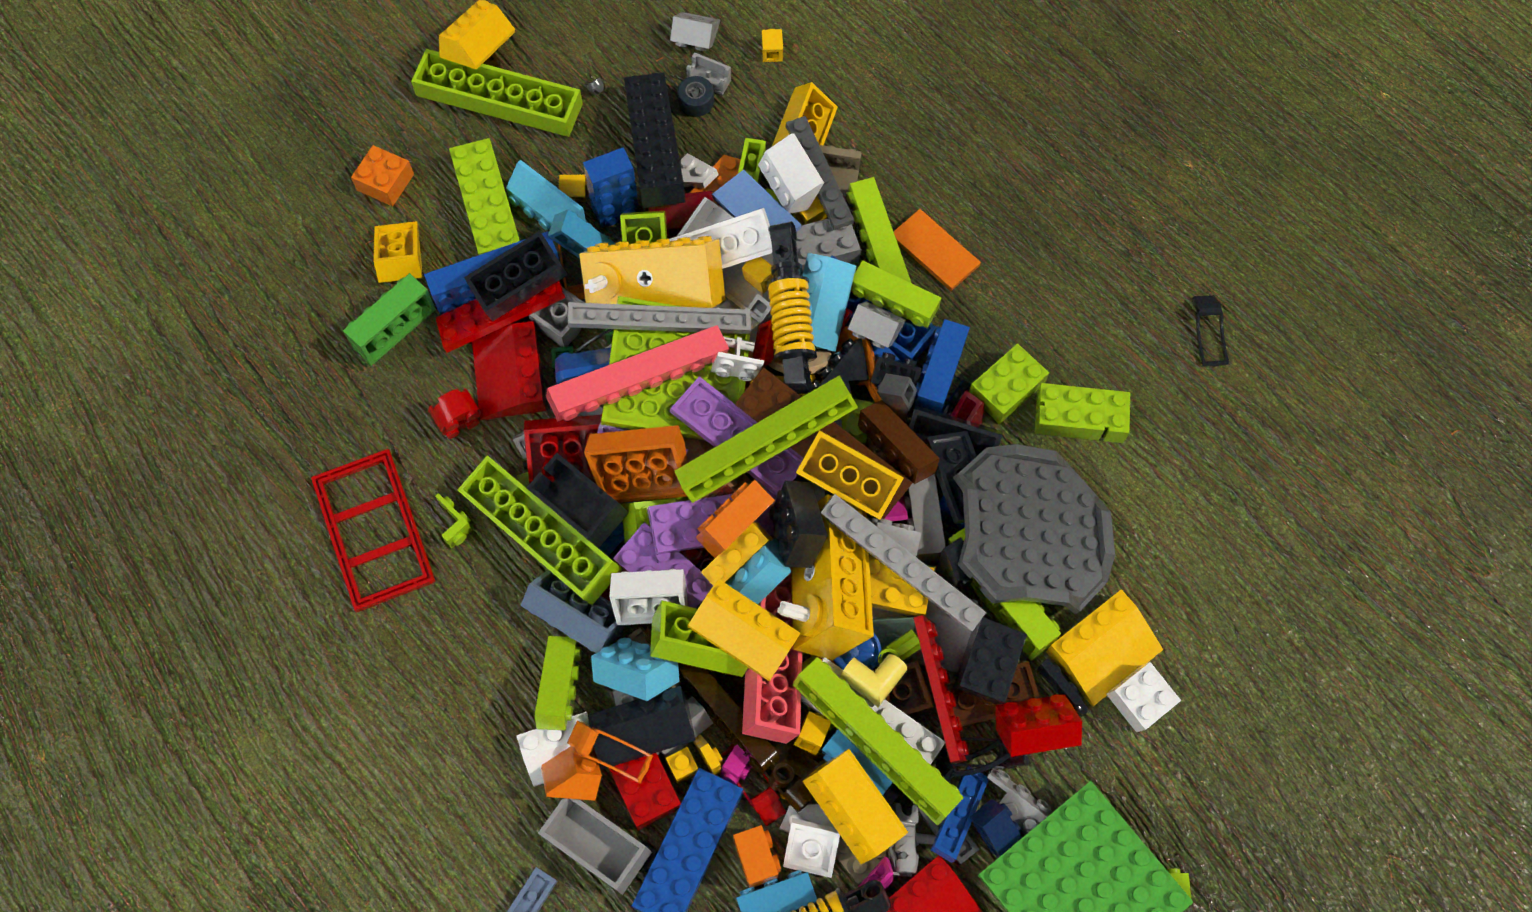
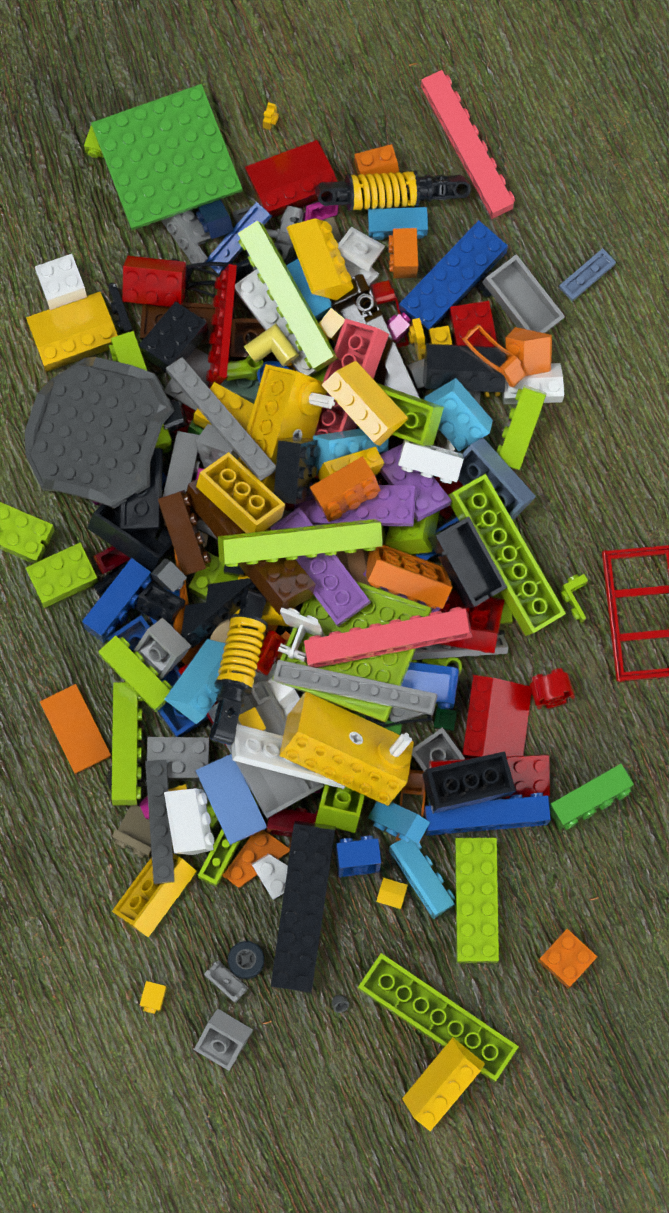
camera: 165 degrees left, 10 degrees up
yellow slope [373,221,422,283] -> none

